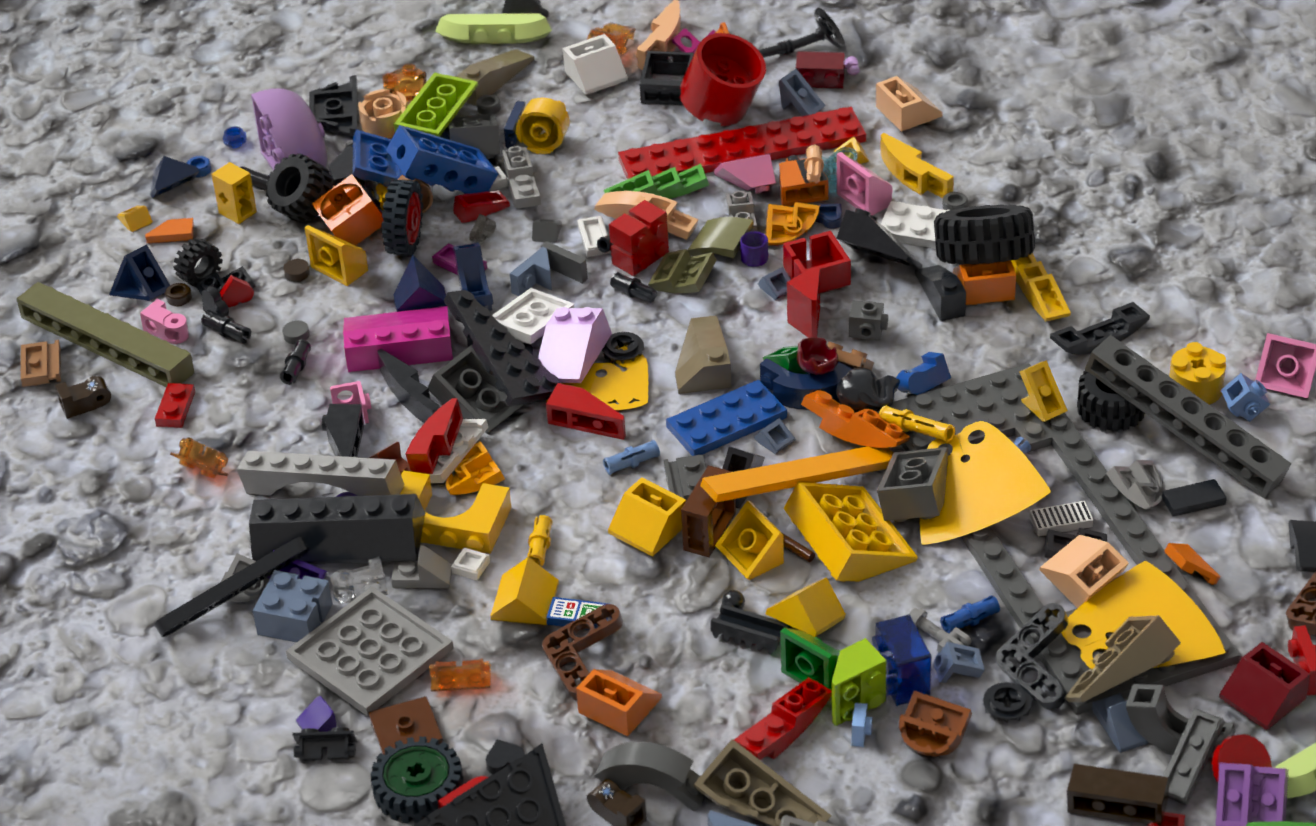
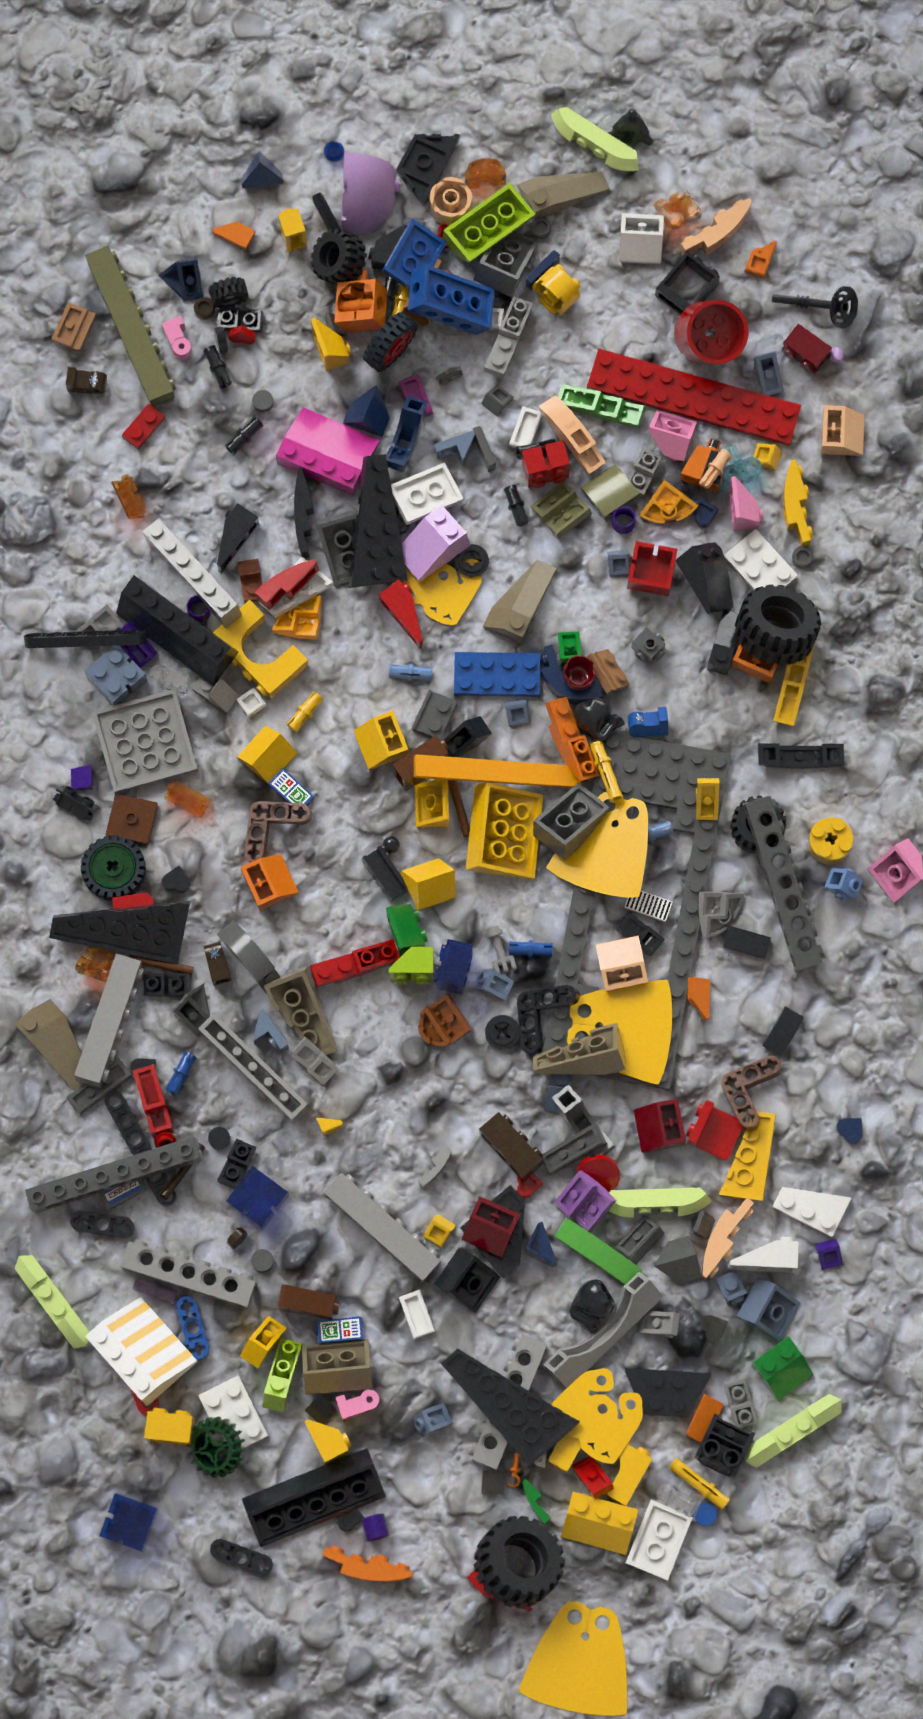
camera: 30 degrees right, 35 degrees up
yellow slope [117,205,152,232] -> none
blue tile [187,156,212,178] -> none
dark brown tile [283,259,310,282] -> none
bright pink bracket [330,381,372,424] -> none
red slope [453,190,510,223] -> none
dark pink bracket [672,28,716,53] -> none
red slope [787,266,820,338] -> none
light blue plate [852,703,873,747] -> none

